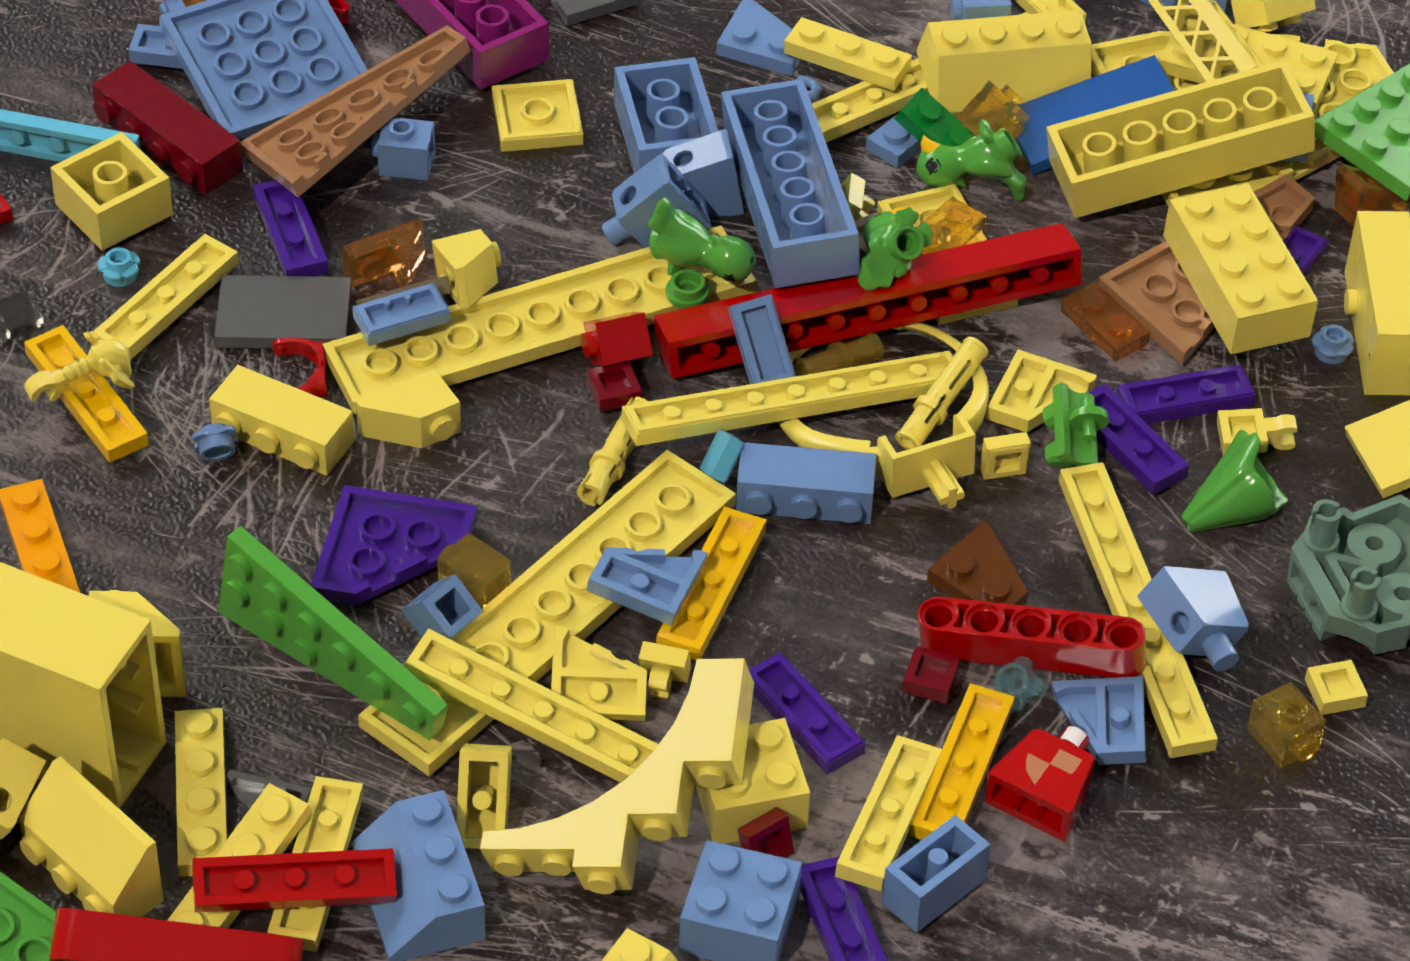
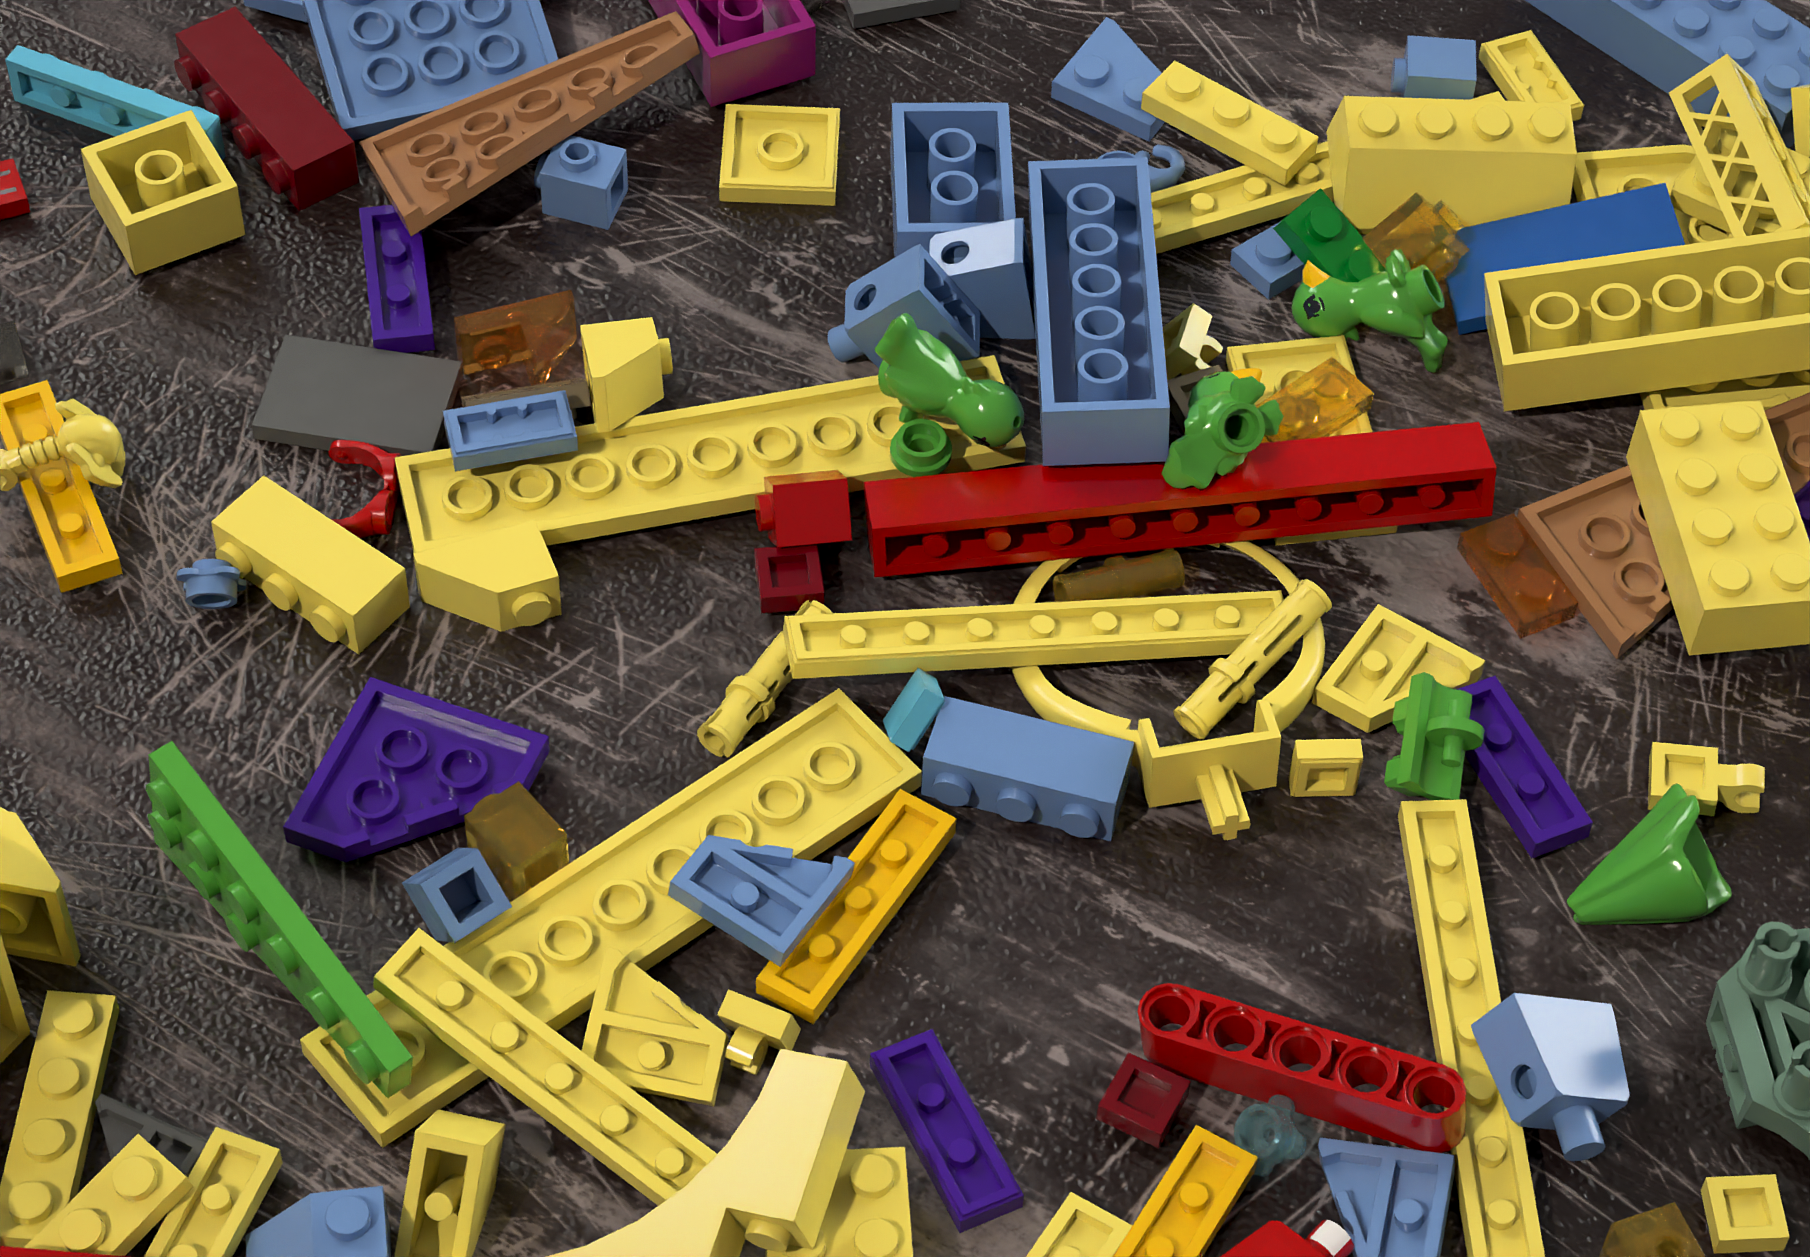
camera: 10 degrees right, 5 degrees up
light yellow plate [93,234,239,359] -> none
medium azure plate [97,247,140,287] -> none
medium blue tile [727,294,796,384] -> none
reddish brown wing [927,521,1028,606] -> none
dark purple tile [1116,364,1256,424] -> none

